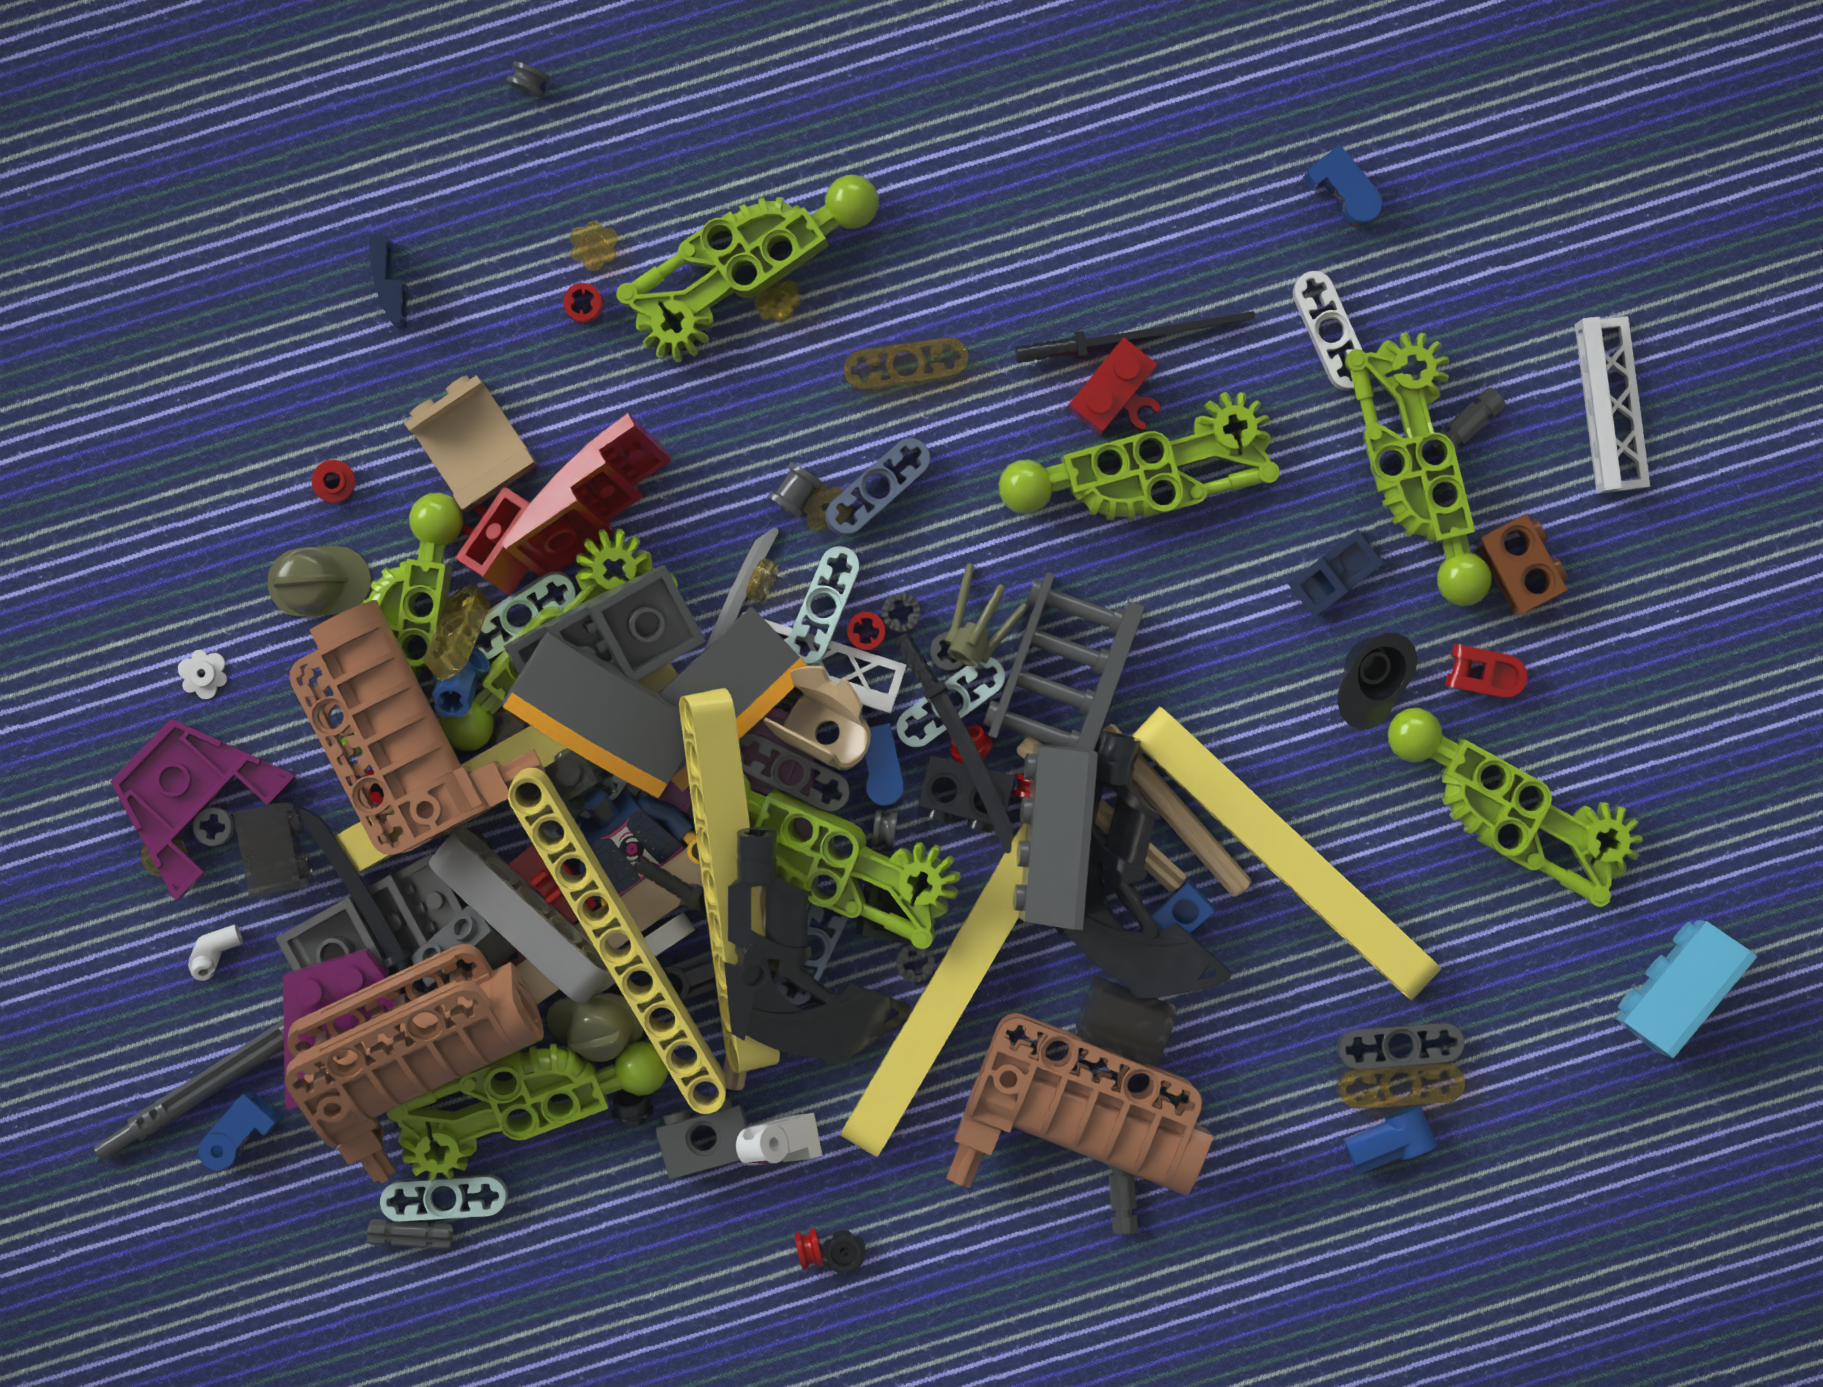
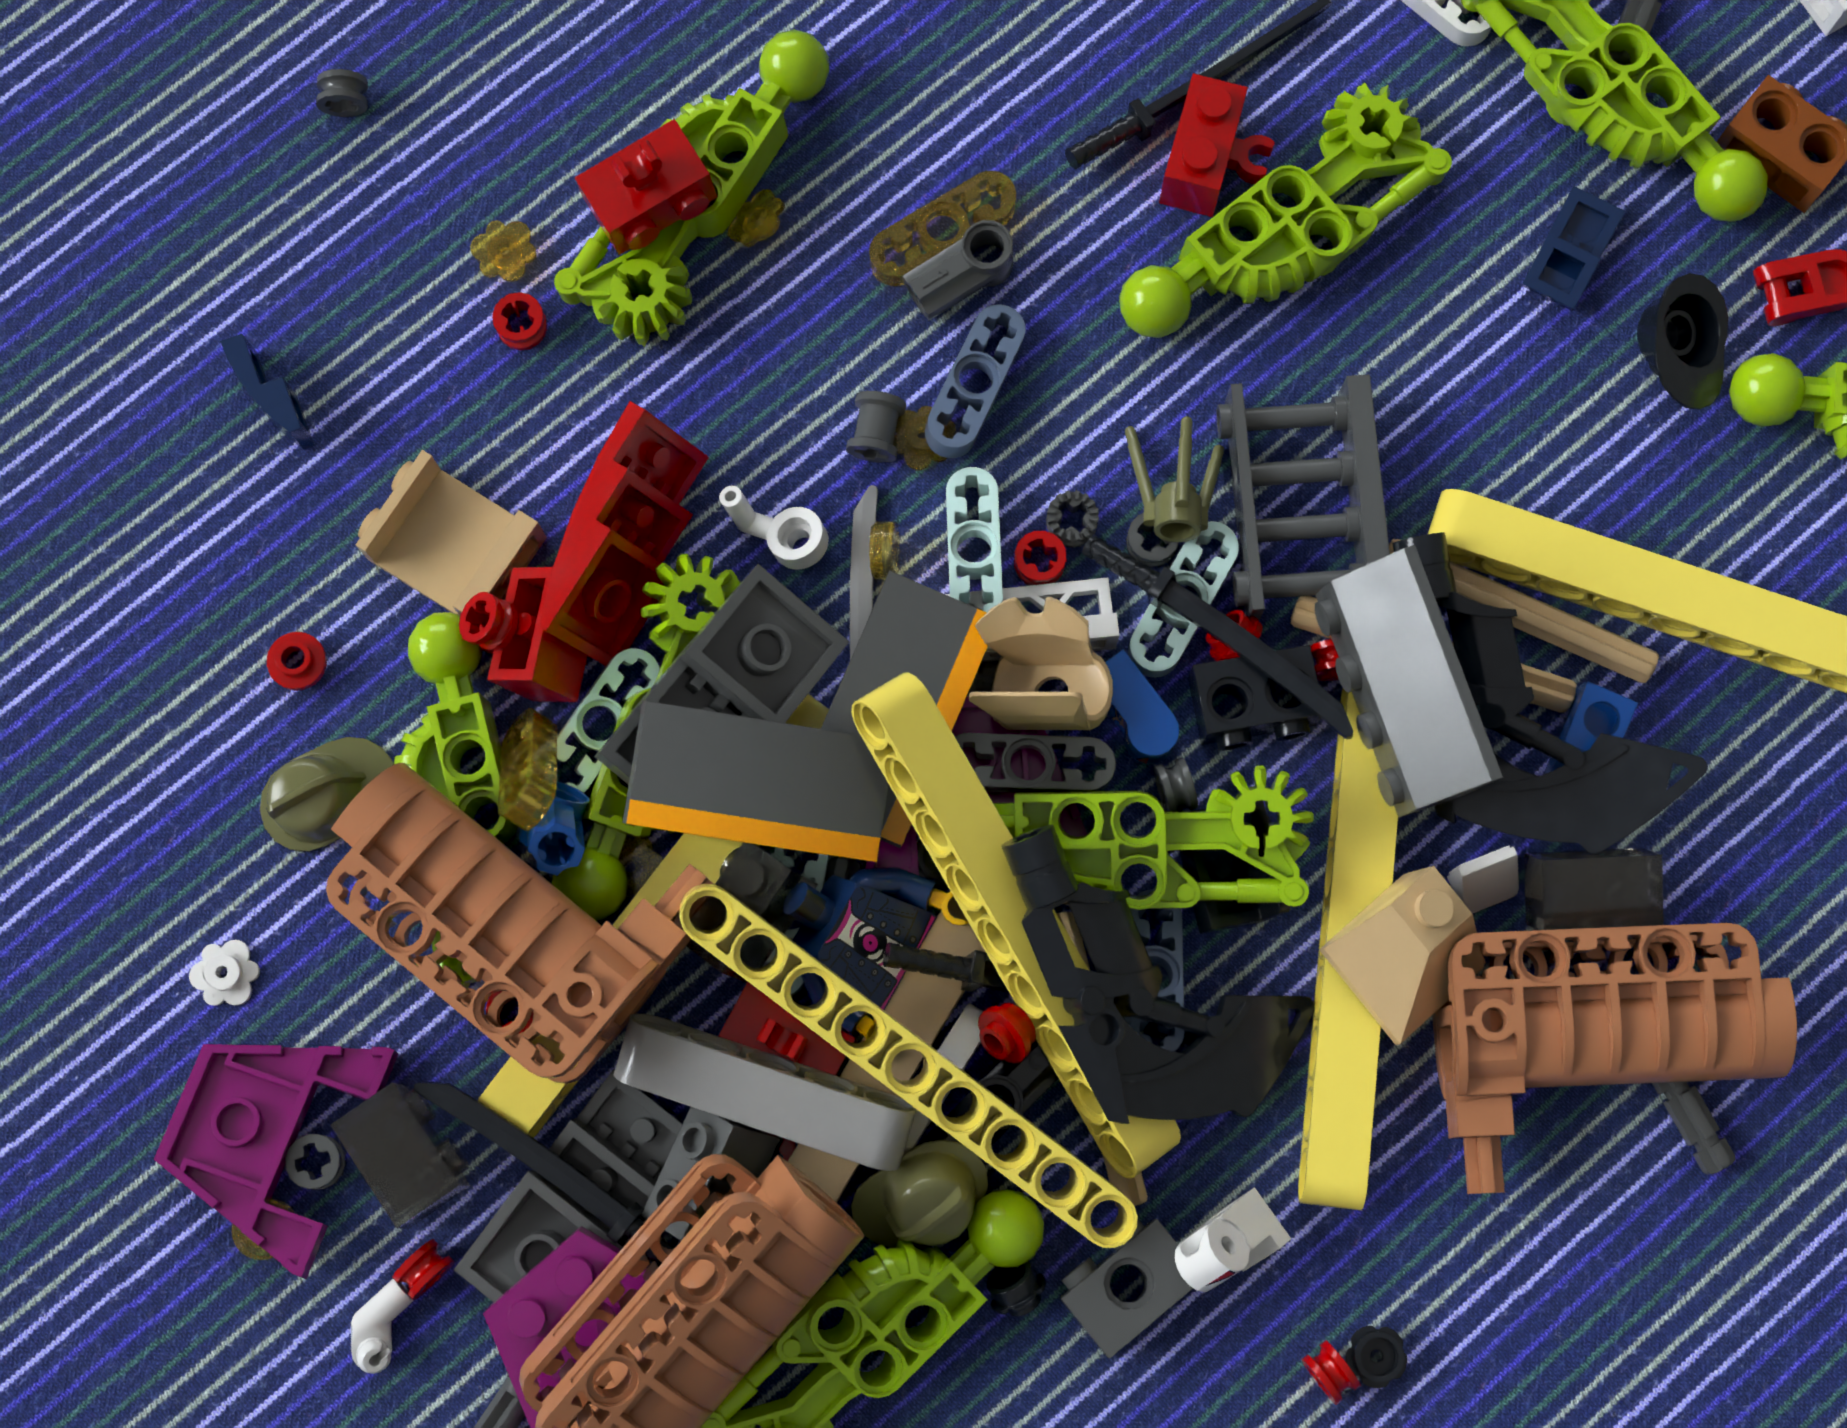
camera: 25 degrees left, 10 degrees down
dark grey bush [896,945,935,982] -> none
none -> red bush [392,1239,455,1301]
none -> red bush [459,592,518,652]
none -> red brick [574,119,717,255]
none -> white plate [719,486,829,569]
none -> dark grey piece [902,220,1013,321]
none -> red plate [978,1003,1036,1063]
none -> tan slope [1319,866,1485,1045]
none -> white slope [1447,845,1519,914]

